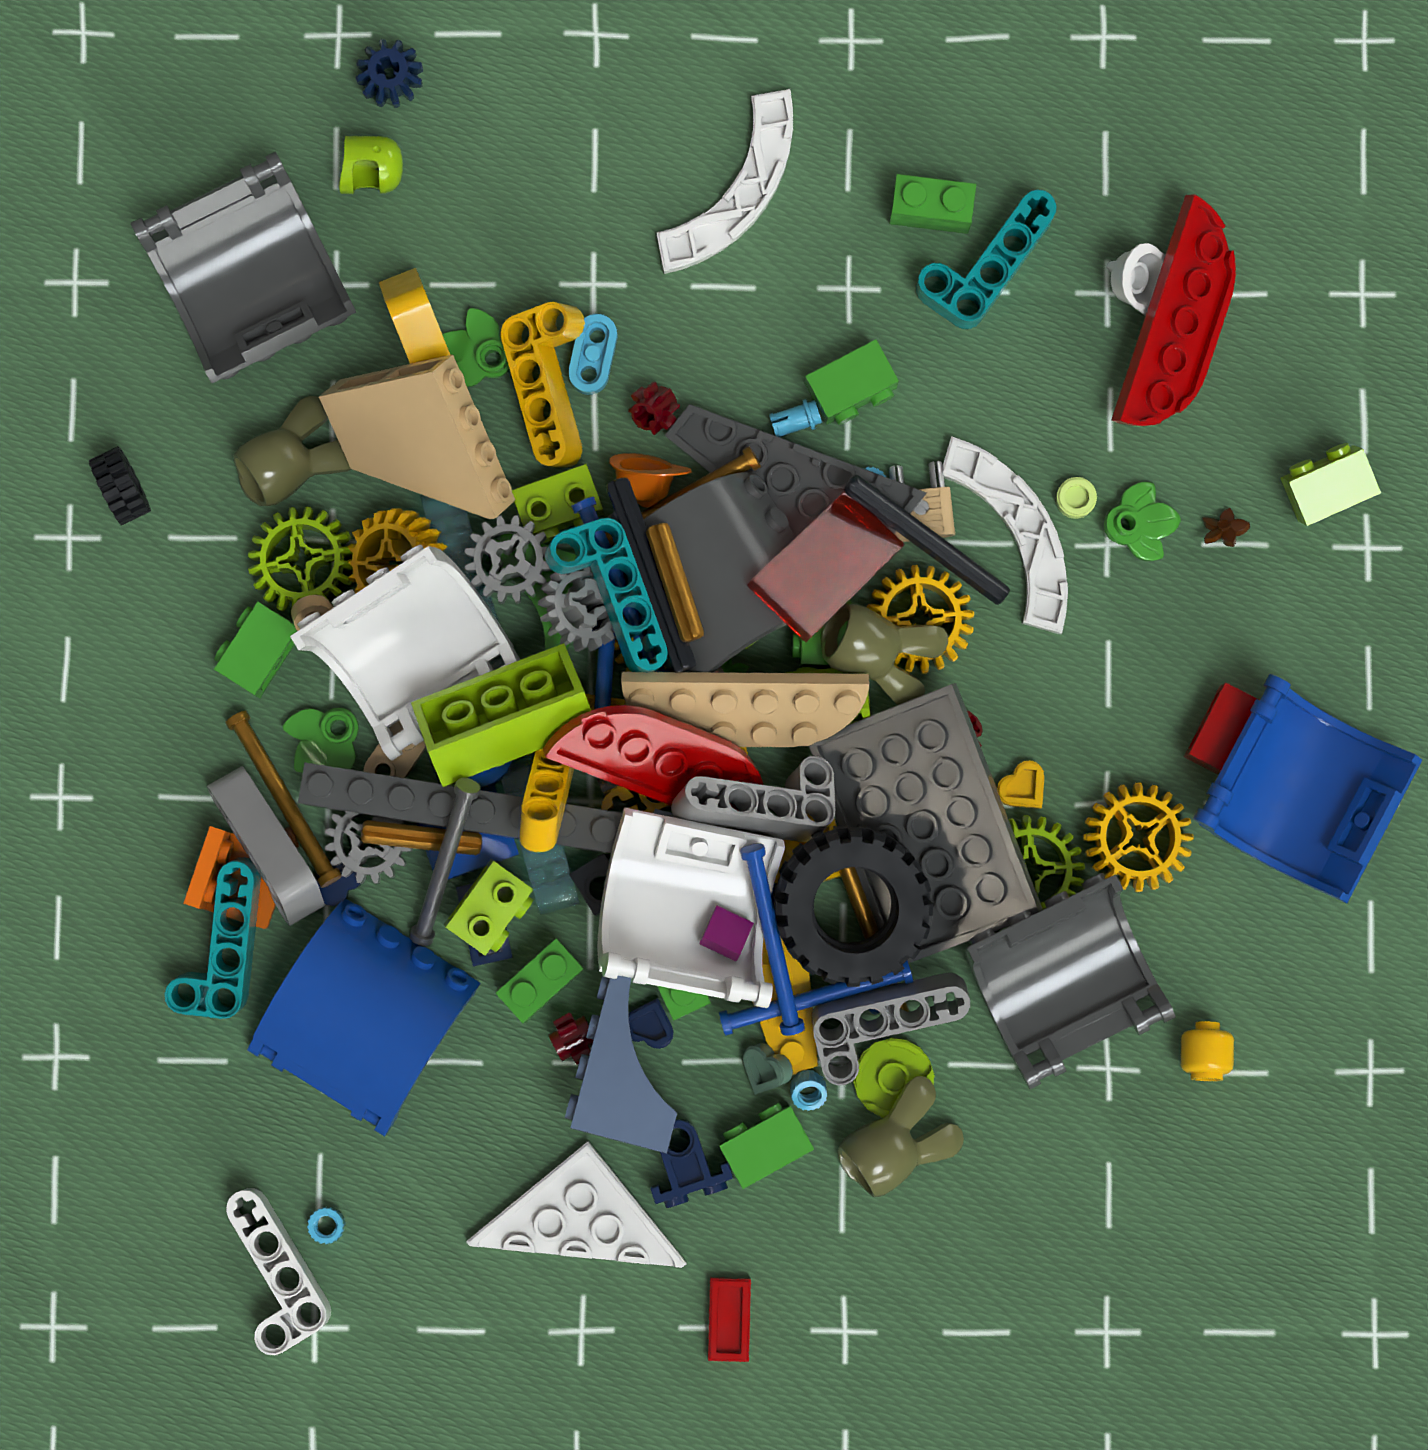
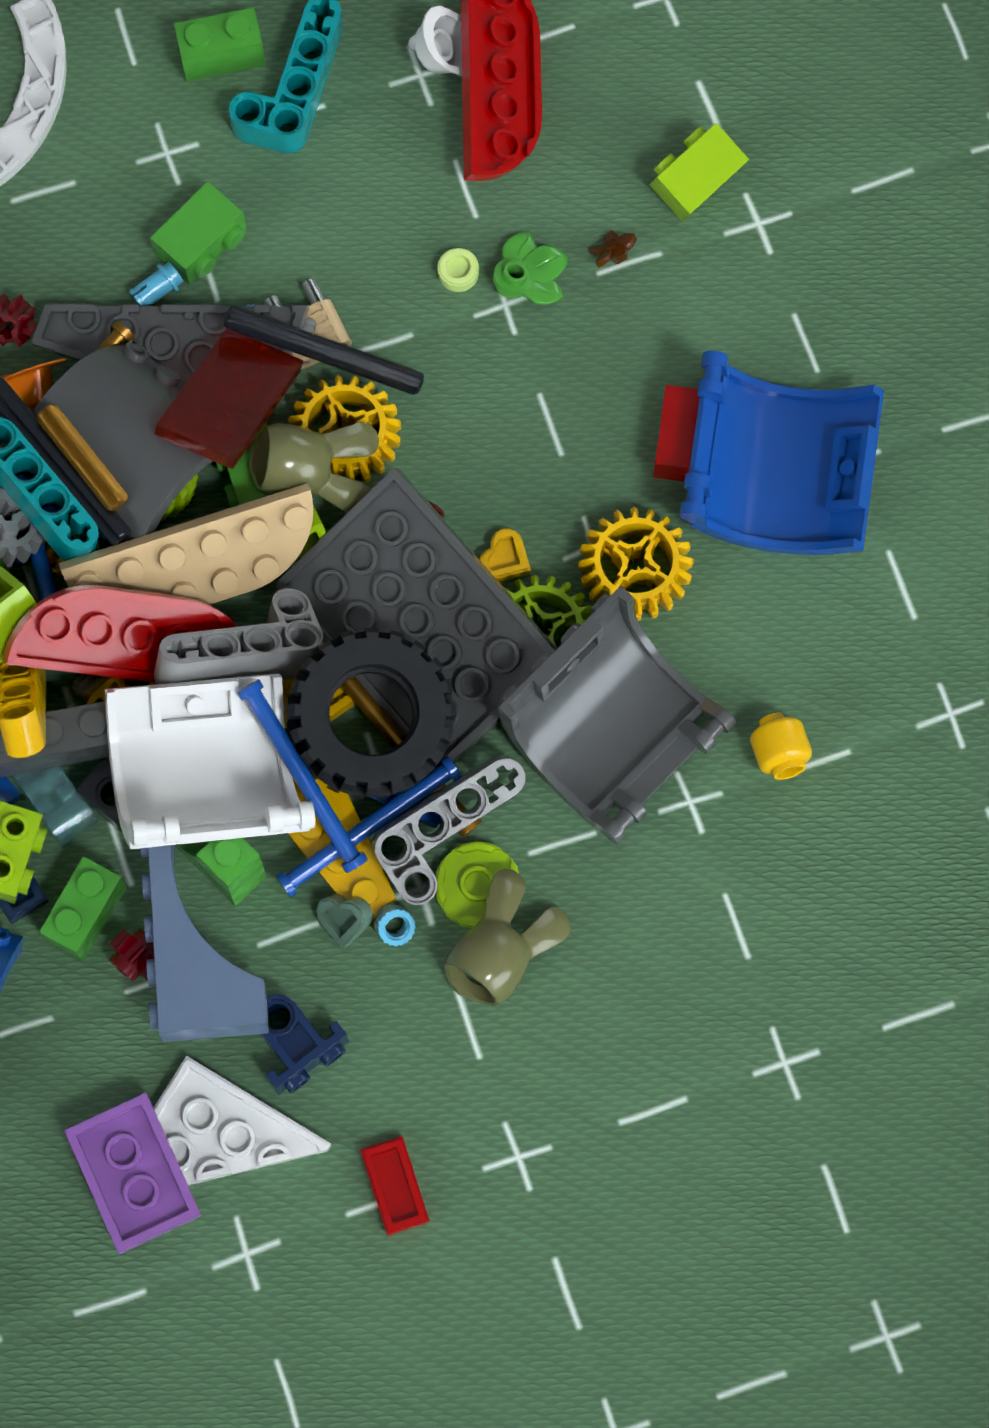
camera: 20 degrees left, 10 degrees down
dark blue tile [628,998,674,1049] -> none
magenta tile [699,905,754,962] -> none
bright green brick [719,1102,814,1189] -> none
white tile [942,436,1068,635] -> none
none -> medium lavender plate [64,1092,202,1254]

